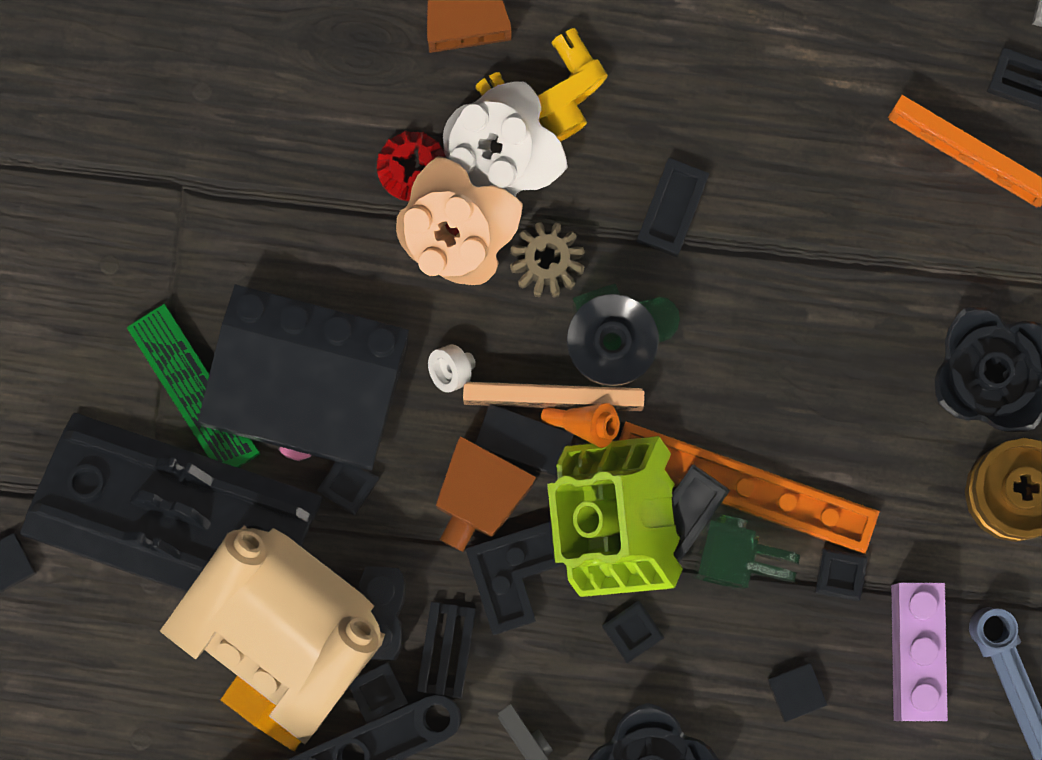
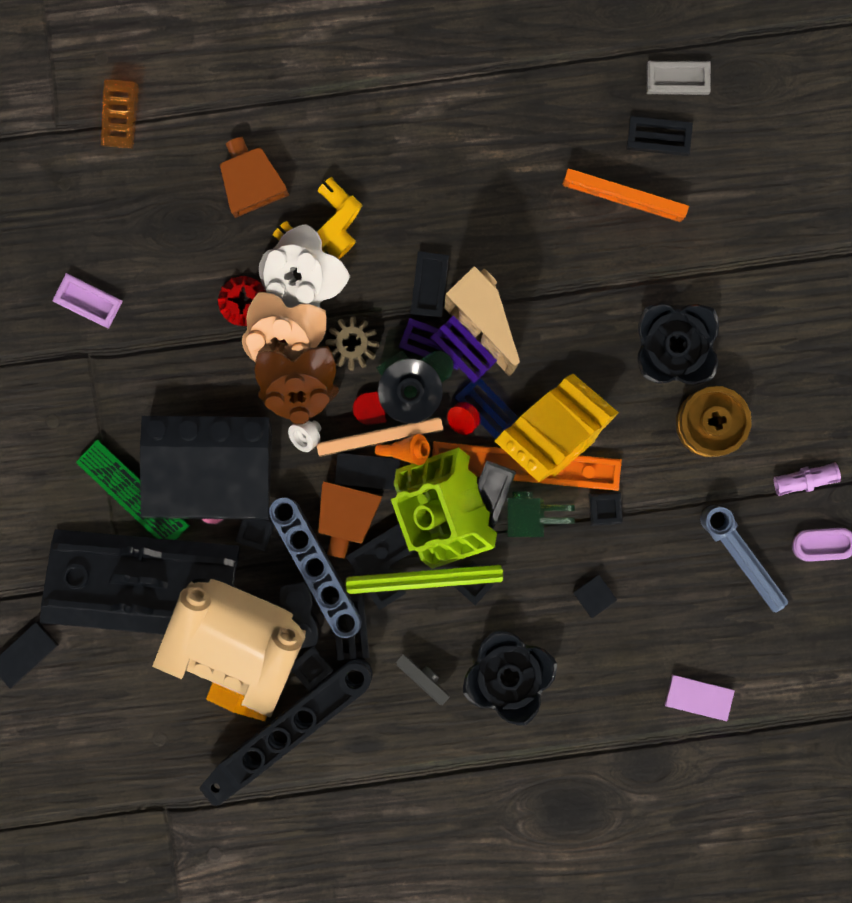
camera: 10 degrees left, 5 degrees up
lavender brick [891,583,948,721] -> none
none -> lavender tile [52,273,123,329]
none -> reddish brown brick [254,346,339,424]
none -> sand blue beam [269,498,362,638]
none -> lime axle [346,565,503,594]
none -> red tile [353,392,386,425]
none -> dark purple tile [399,318,468,370]
none -> dark purple tile [430,315,497,383]
none -> tan slope [445,266,520,376]
none -> red tile [447,402,480,435]
none -> clear blue tile [455,378,519,440]
none -> yellow slope [494,374,619,482]

